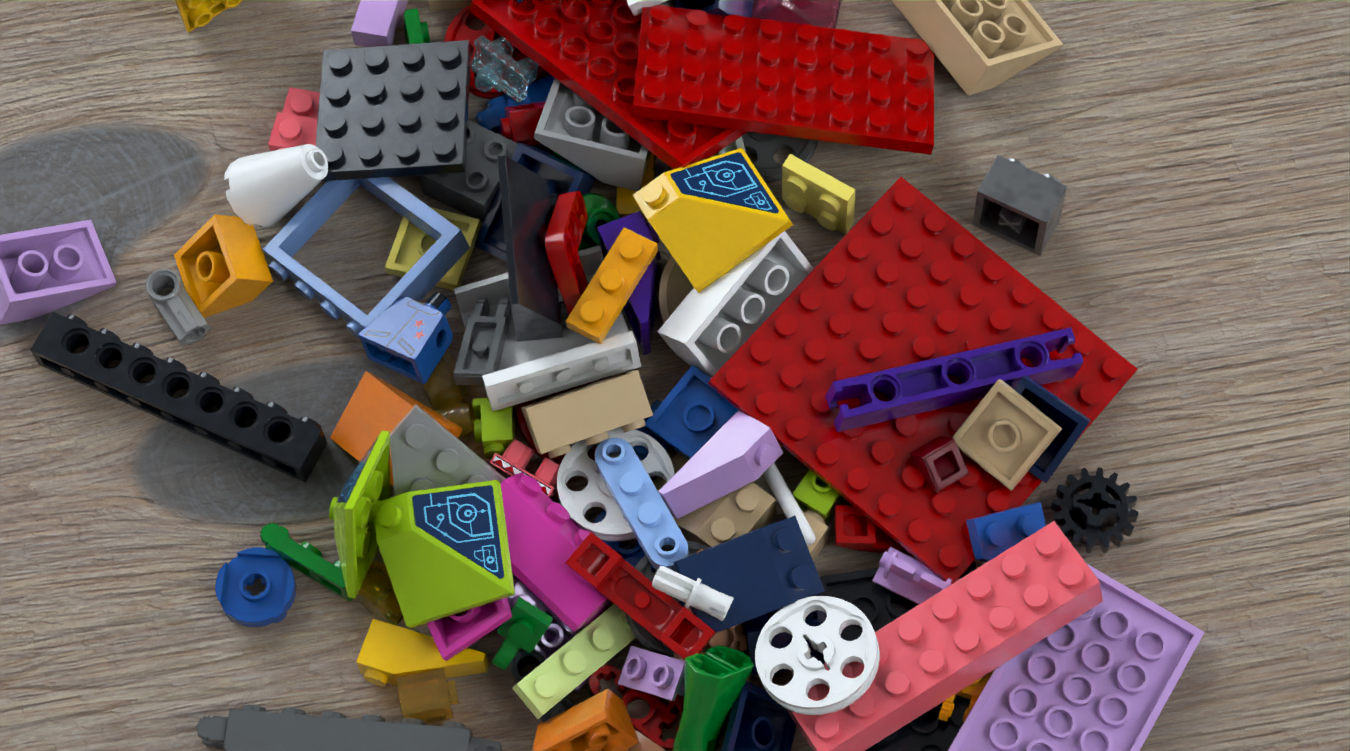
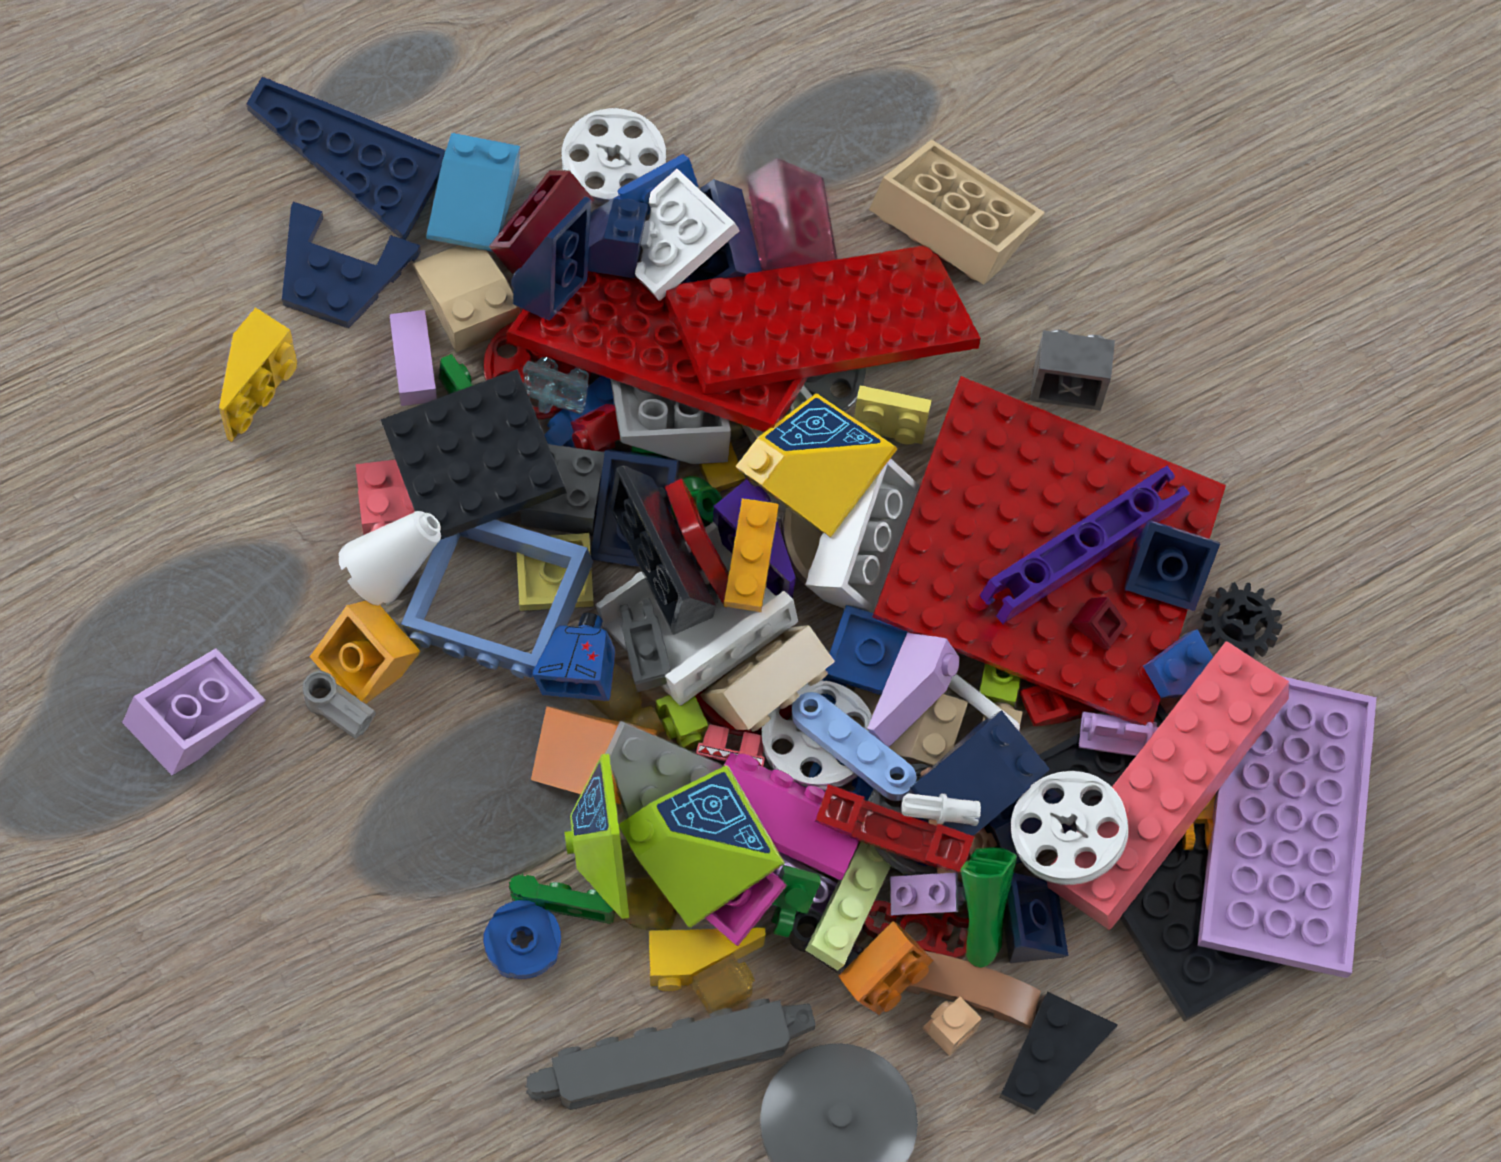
camera: 30 degrees left, 0 degrees up
black brick [30,312,327,483] -> none
tan tile [952,379,1062,491] -> none

